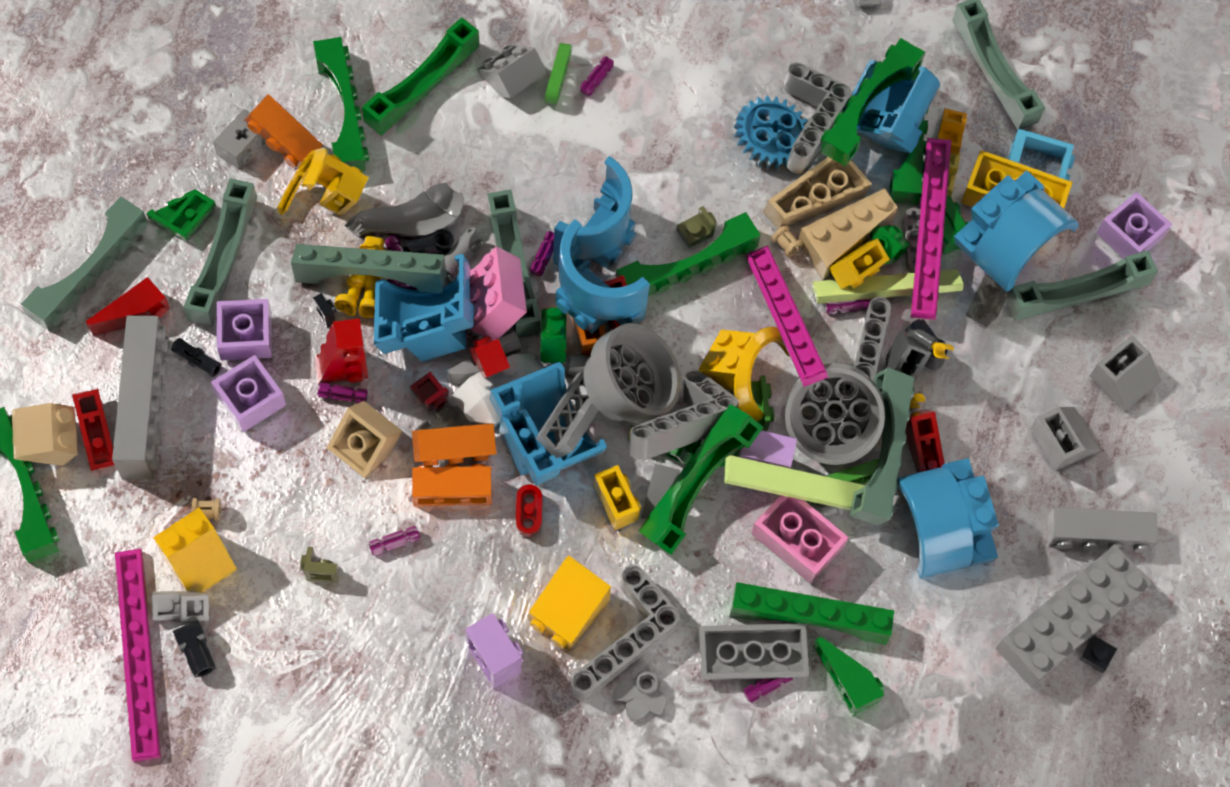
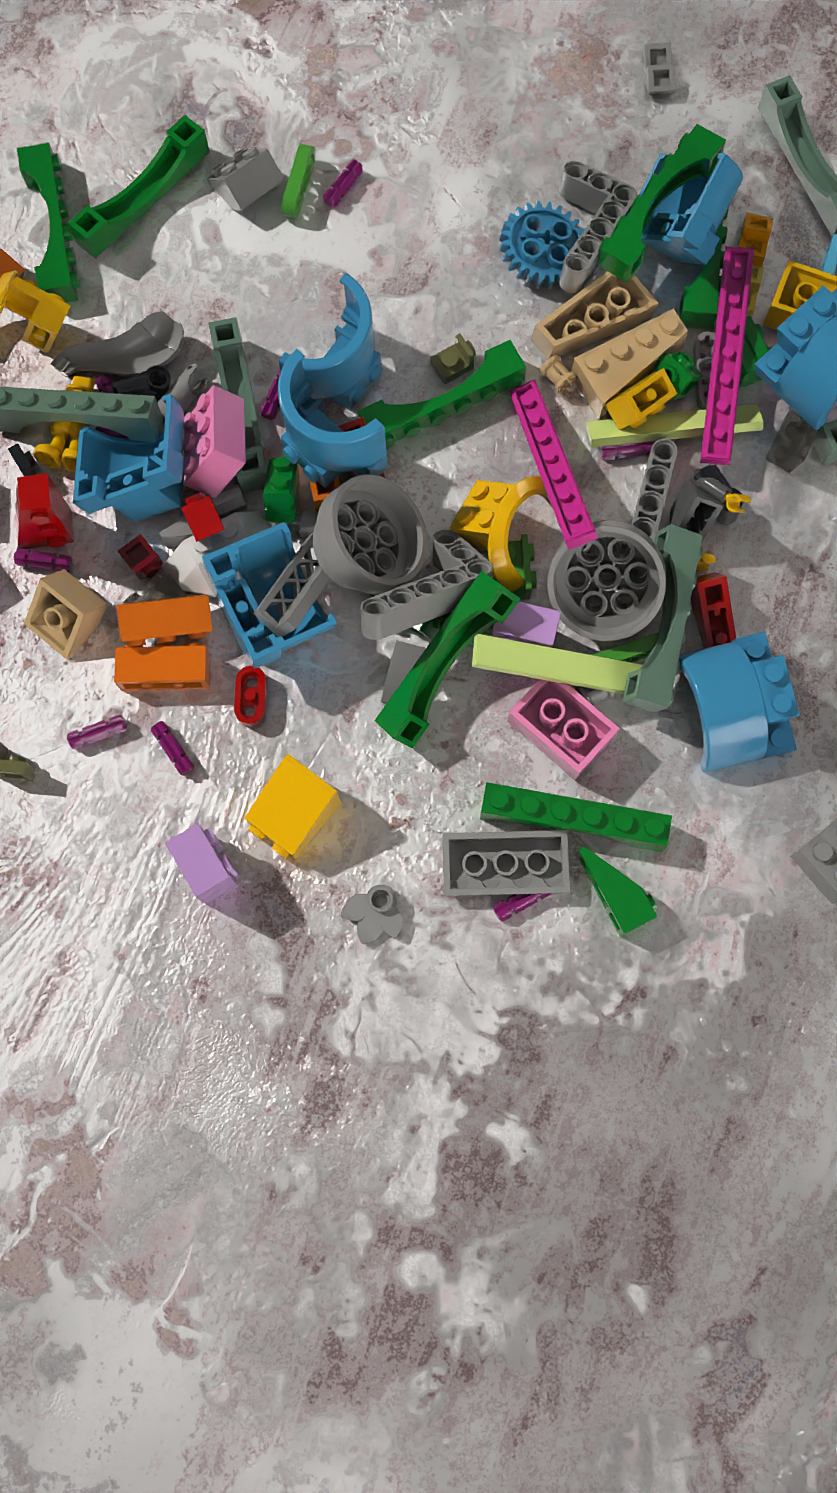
camera: 10 degrees right, 10 degrees up
light grey beam [571,565,679,700] -> none
yellow brick [593,465,641,530] -> none
none -> magenta axle [151,721,194,776]

